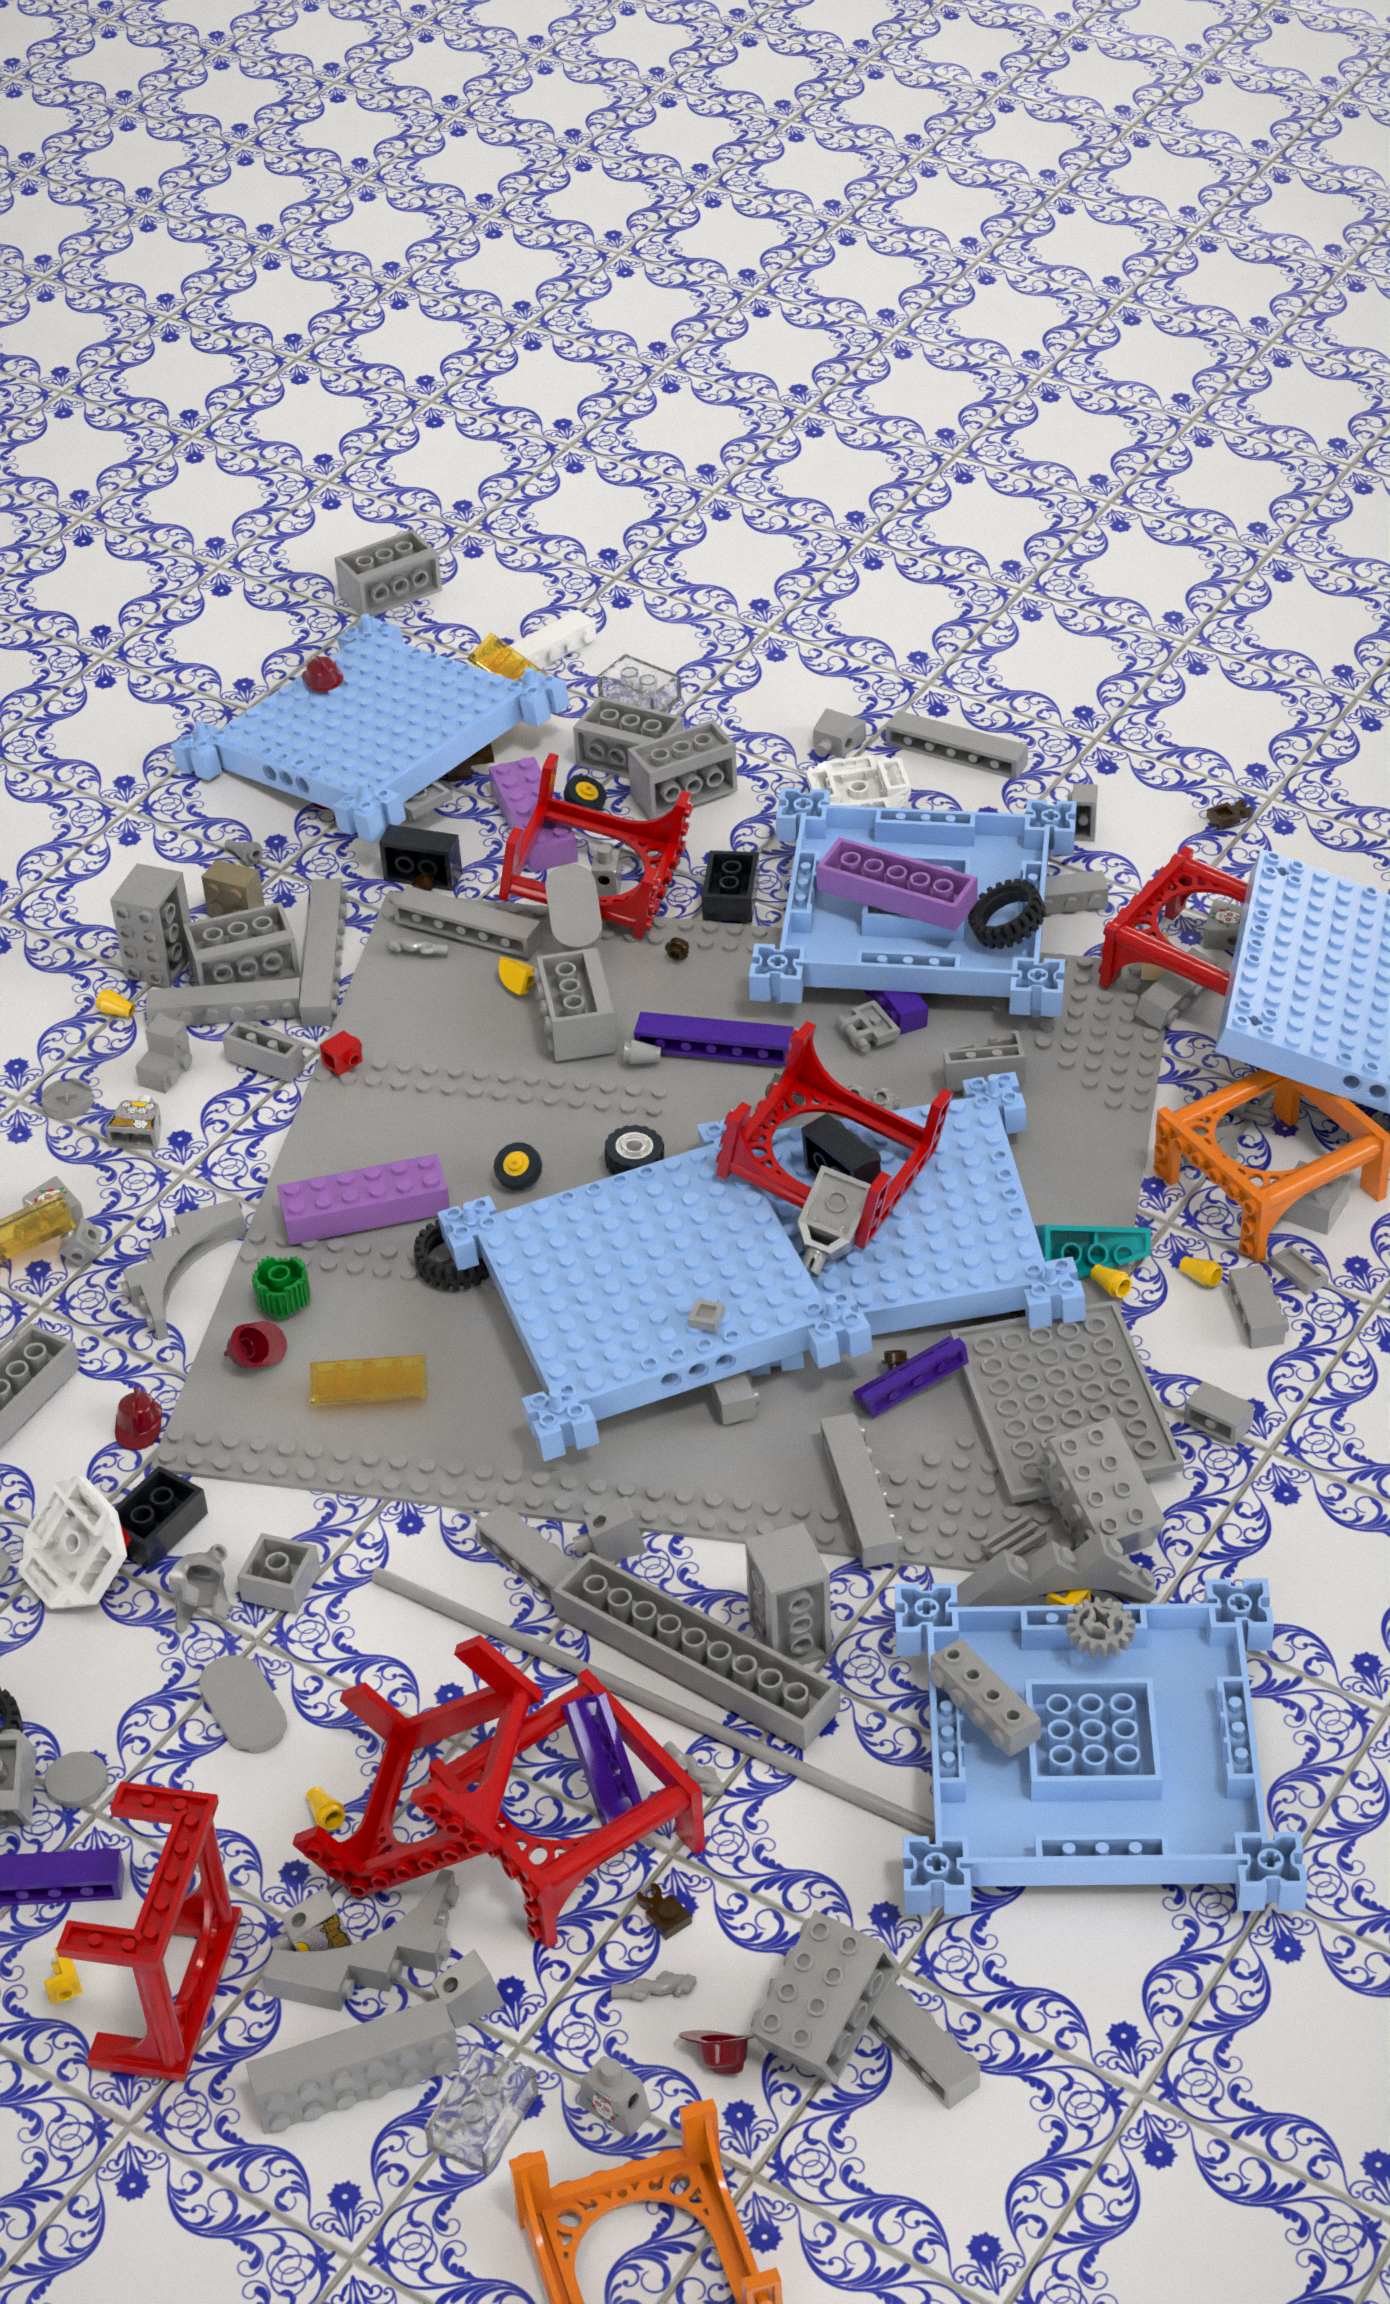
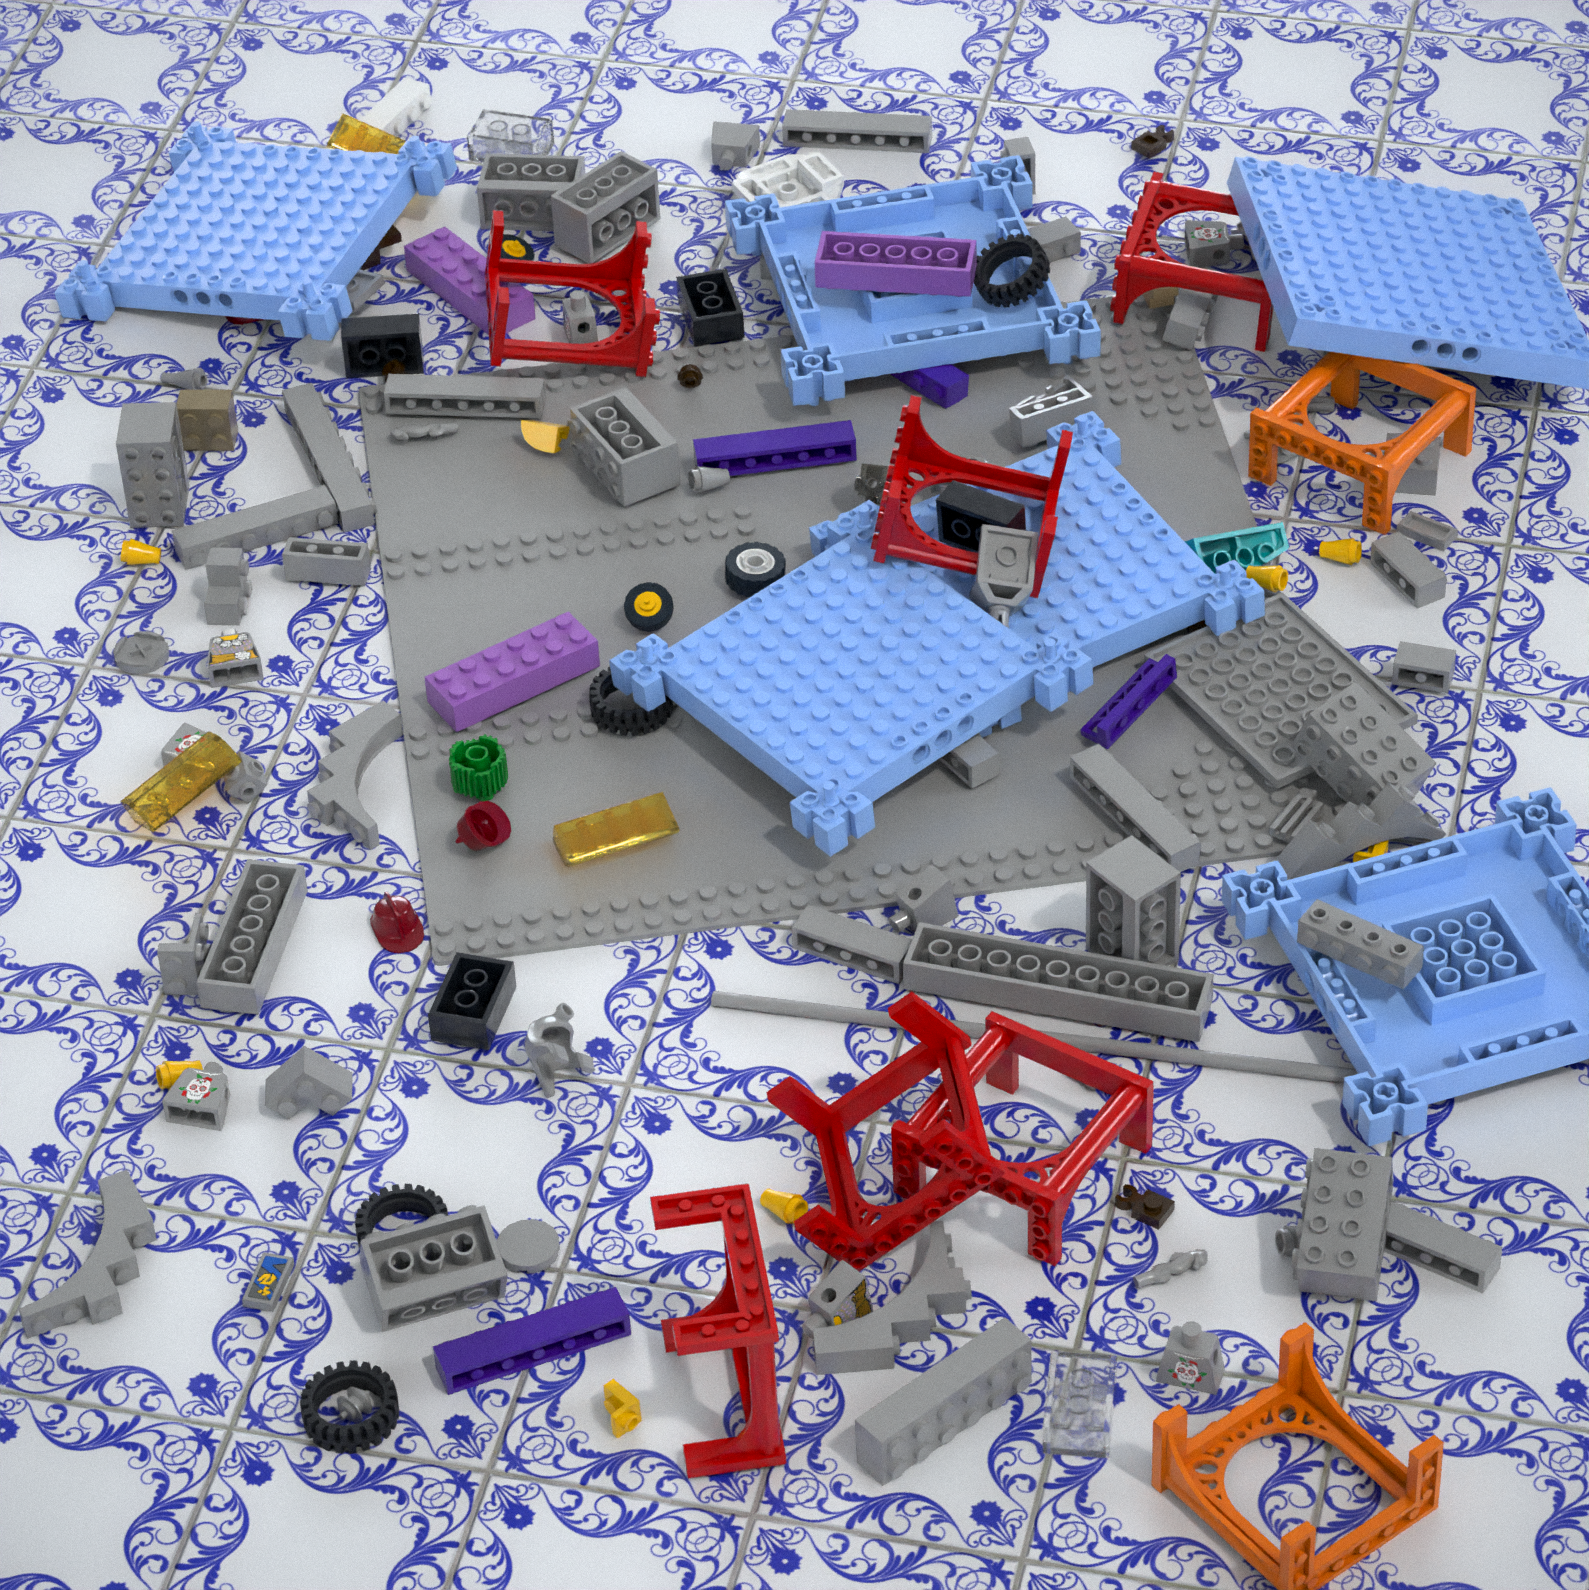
camera: 20 degrees left, 0 degrees up
white piece [18,1475,131,1609] -> none
light grey brick [183,902,301,986] -> none
light grey tile [199,1655,287,1753] -> none
light grey brick [237,1533,321,1614] -> none
dark red piece [302,655,344,692] -> none
red brick [320,1030,363,1076] -> none
light grey brick [334,529,442,617] -> none
light grey torso [431,1949,505,2028] -> none
light grey tile [545,864,602,951] -> none
dark purple fence [561,1692,642,1826] -> none
dark red piece [679,2030,754,2074] -> none
light grey tile [688,1299,726,1332] -> none
light grey plate [836,1000,900,1052] -> none
dark brown plate [881,1350,909,1370] -> none
light grey gear [1066,1597,1135,1659] -> none

